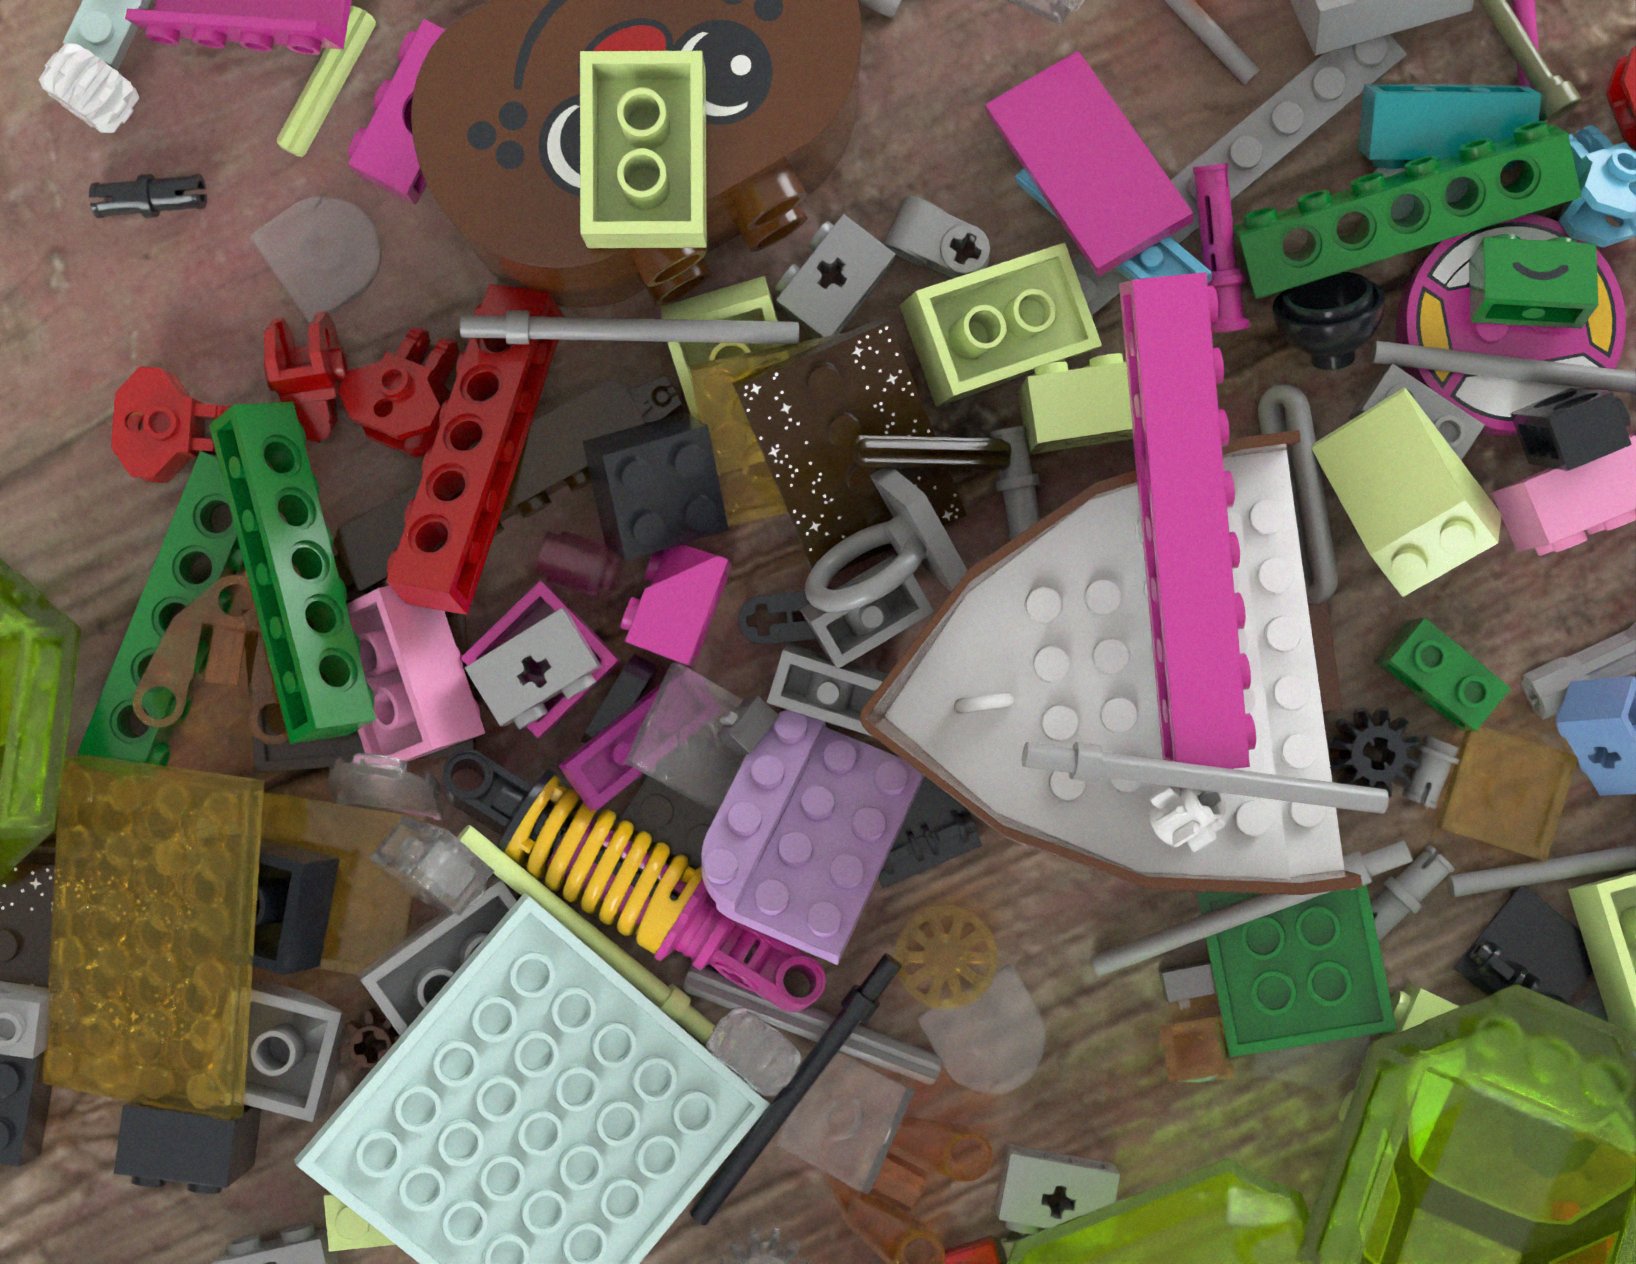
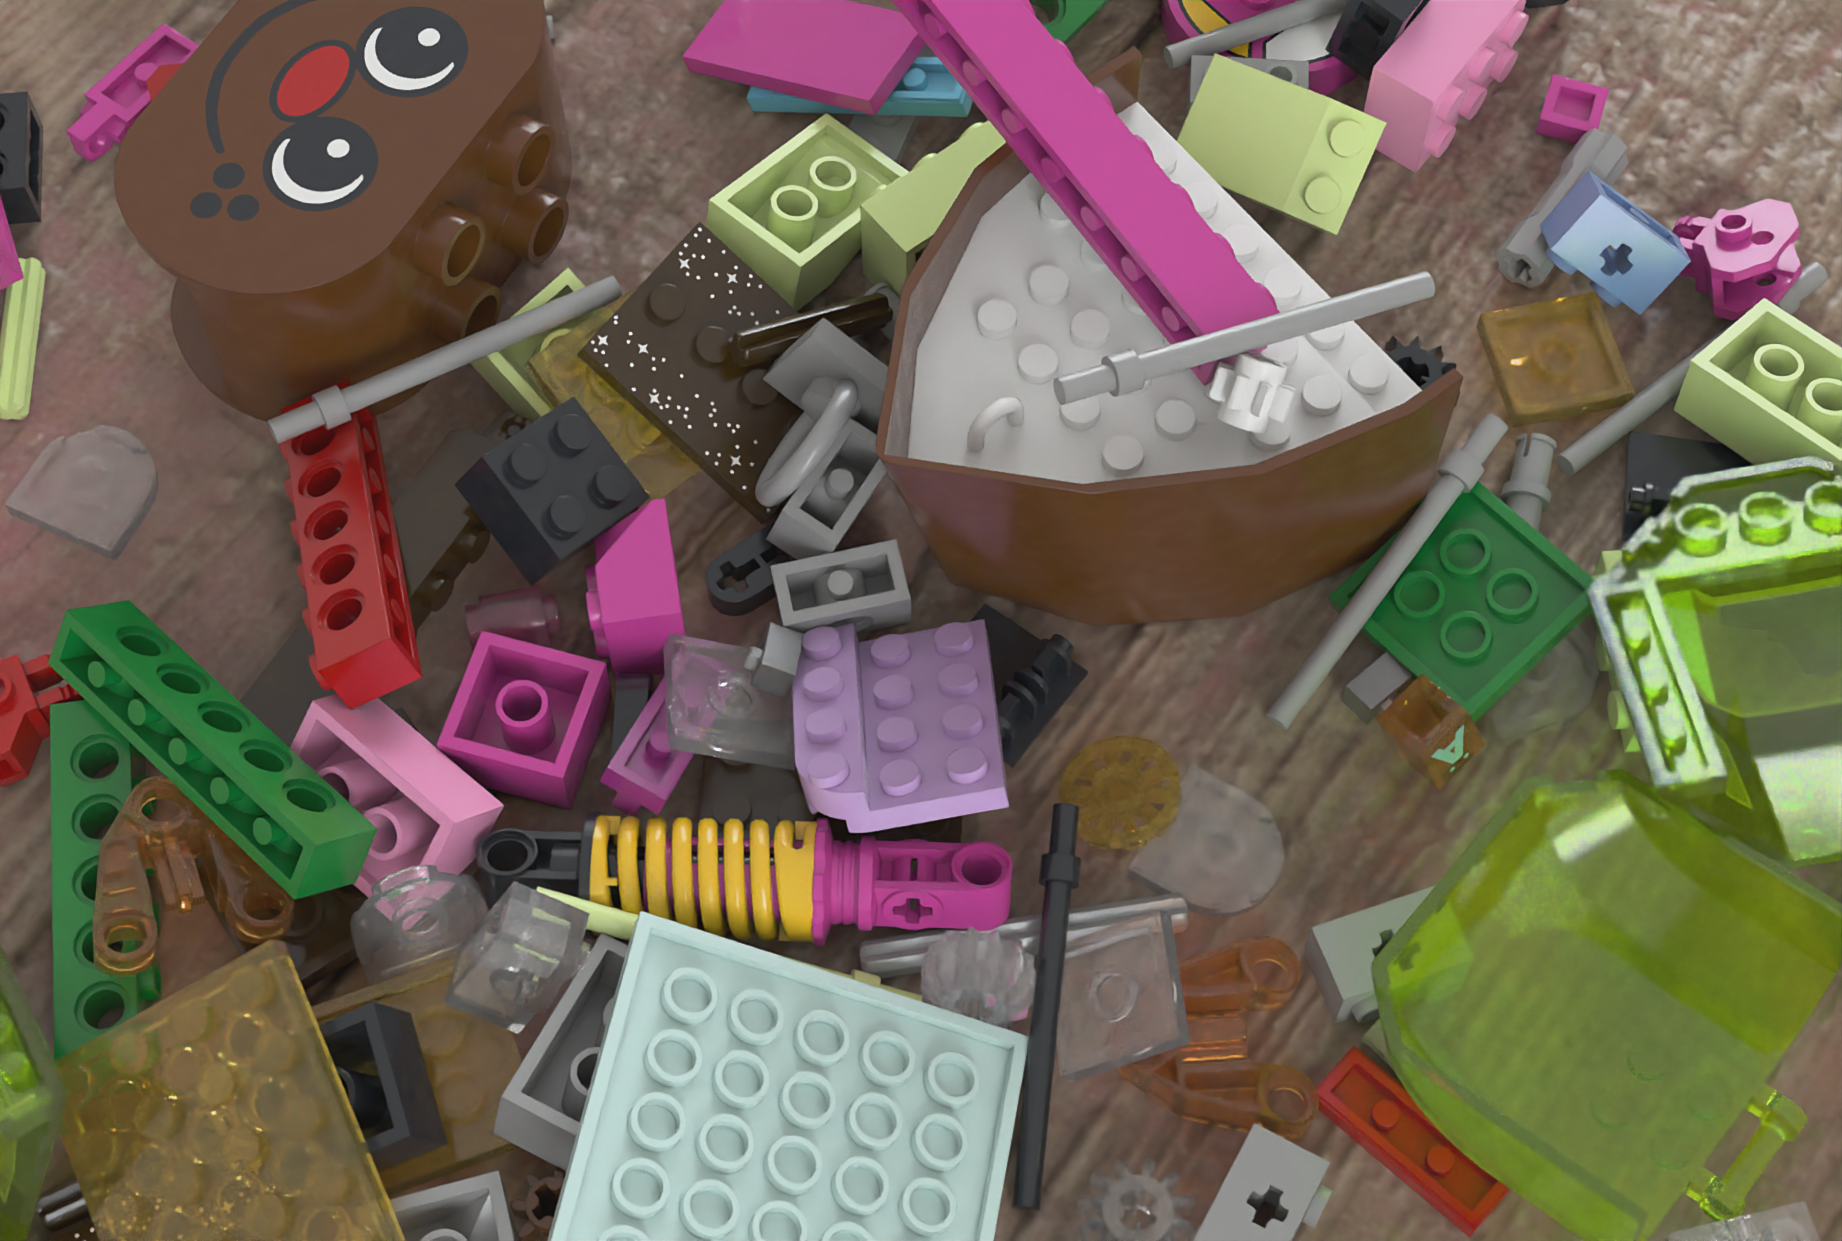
camera: 30 degrees left, 25 degrees down
red hinge [264,311,349,443] -> none
red hinge [338,327,459,458] -> none
dark pink arch [348,19,445,205] -> none
light grey brick [465,608,602,730] -> none
yellowish green brick [580,51,707,248] -> none
light grey brick [775,214,896,344] -> none
light grey piece [883,195,990,279] -> none
black piece [1272,272,1385,370] -> none
green brick [1374,618,1511,731] -> none
light grey pin [1402,735,1459,809] -> none

